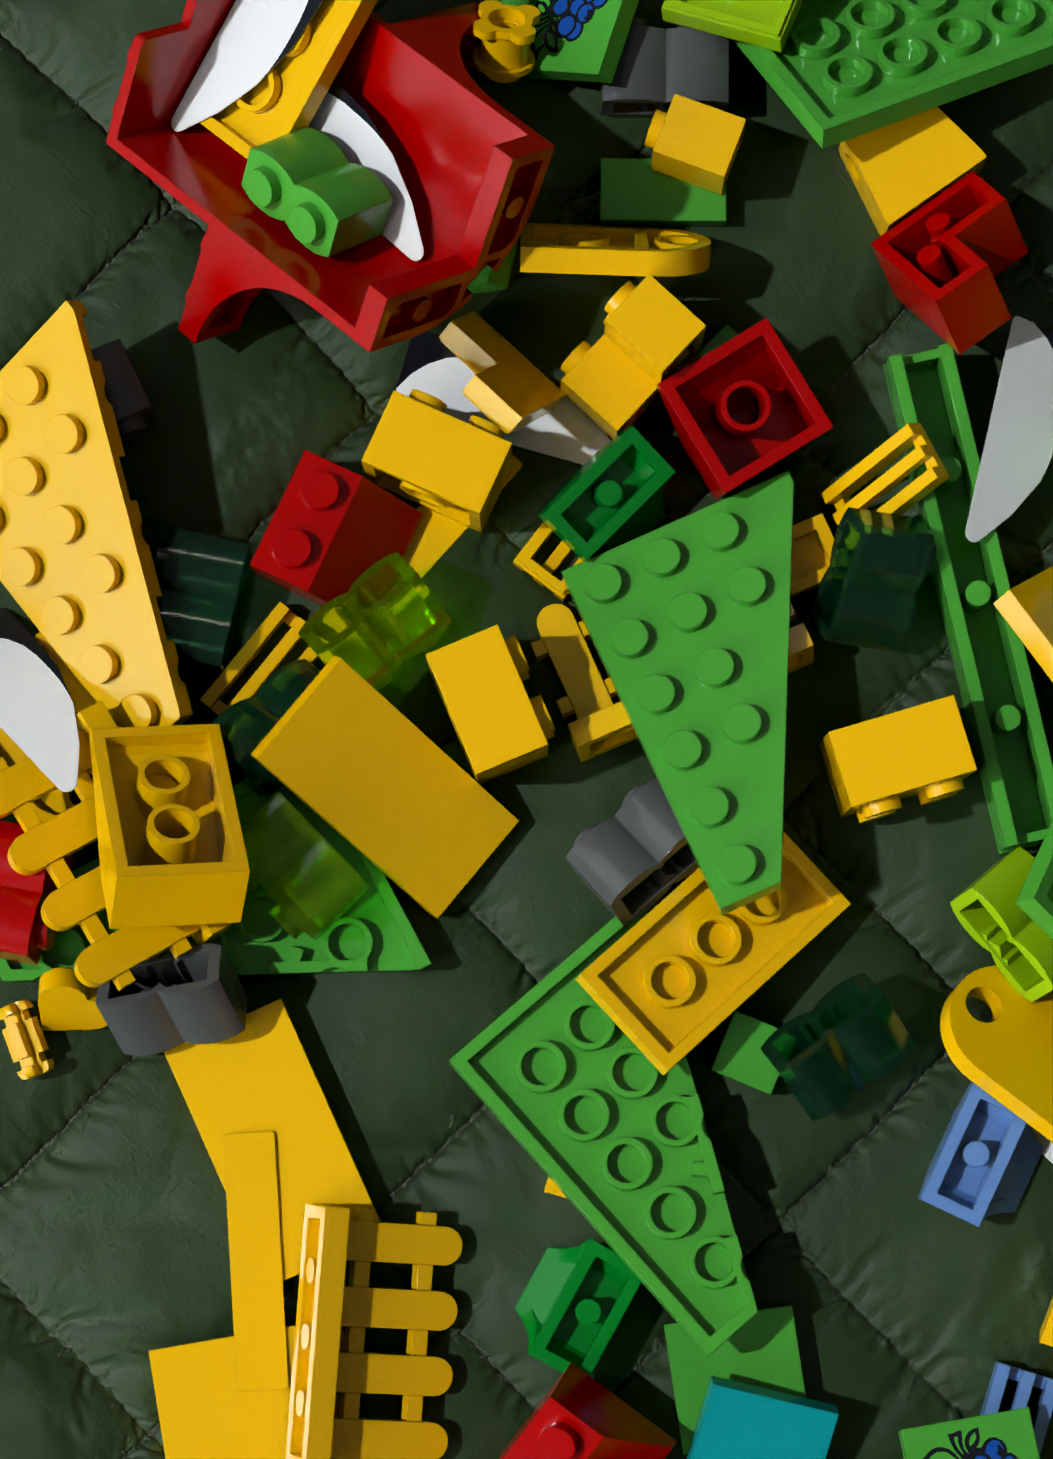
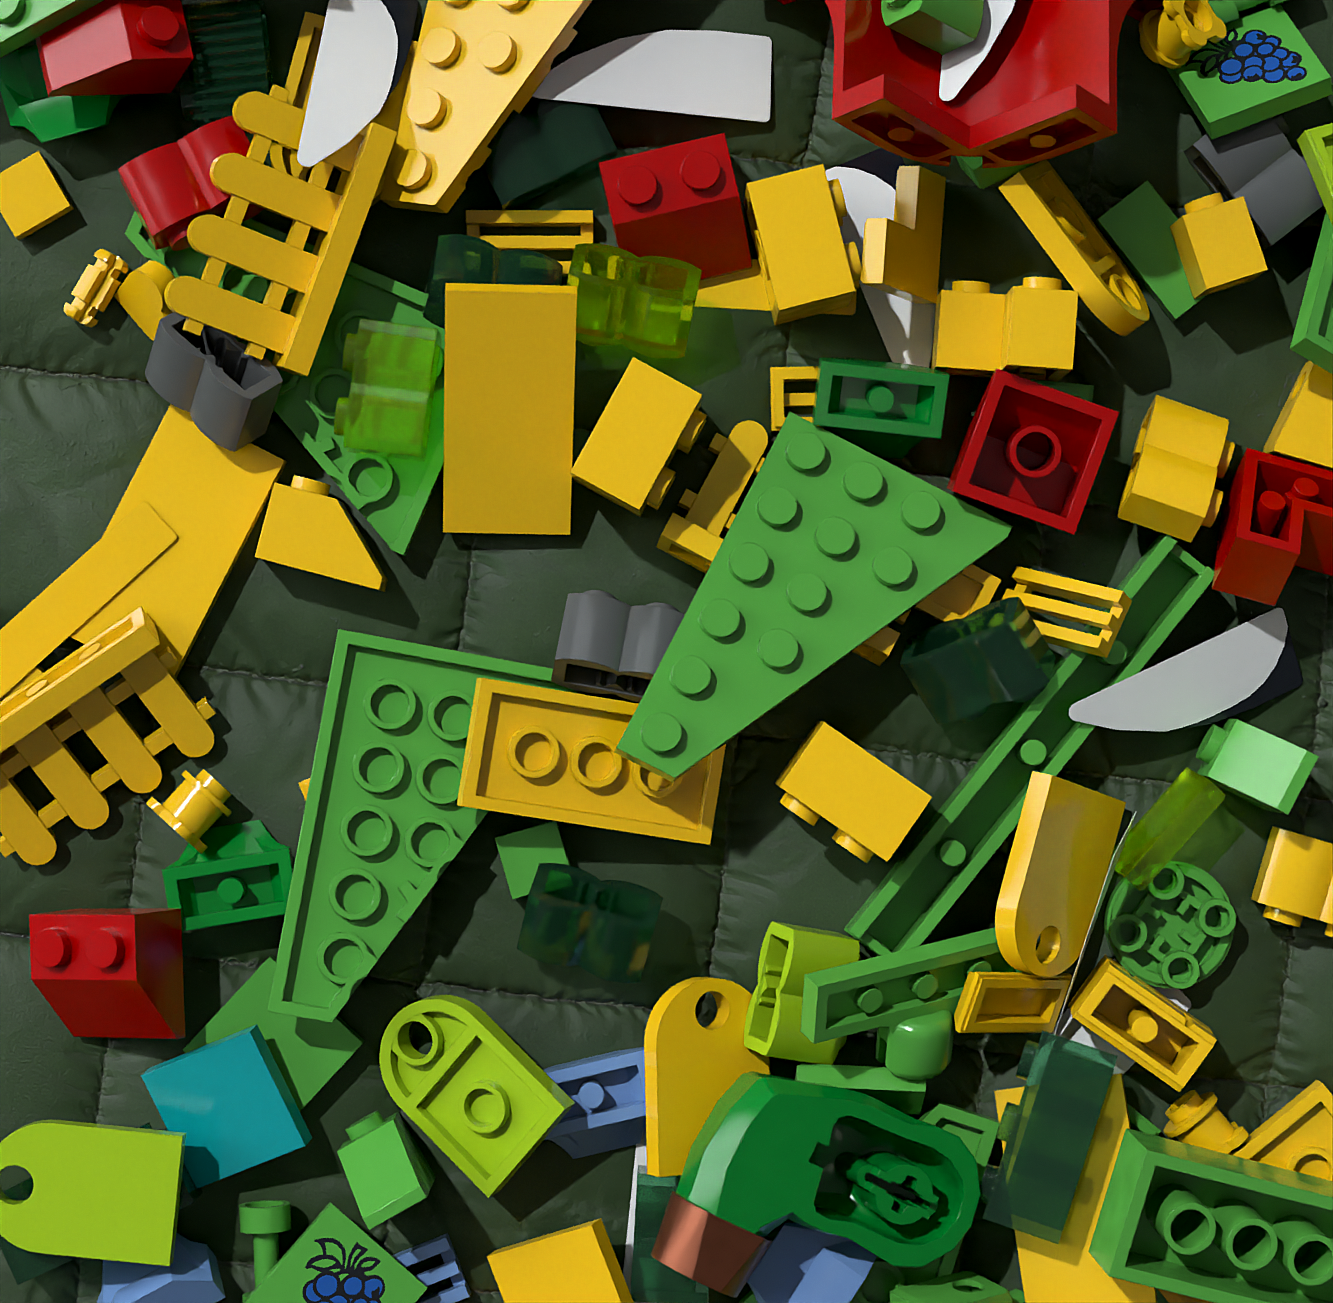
camera: 50 degrees right, 5 degrees up
yellow slope [89,724,250,929] -> none
none -> yellow brick [146,769,232,854]
none -> yellow slope [255,475,388,592]
none -> bright green slope [337,1110,436,1230]
none -> lime tile [379,995,575,1198]
none -> white sticker [533,30,772,122]
none -> yellow brick [1118,395,1235,543]

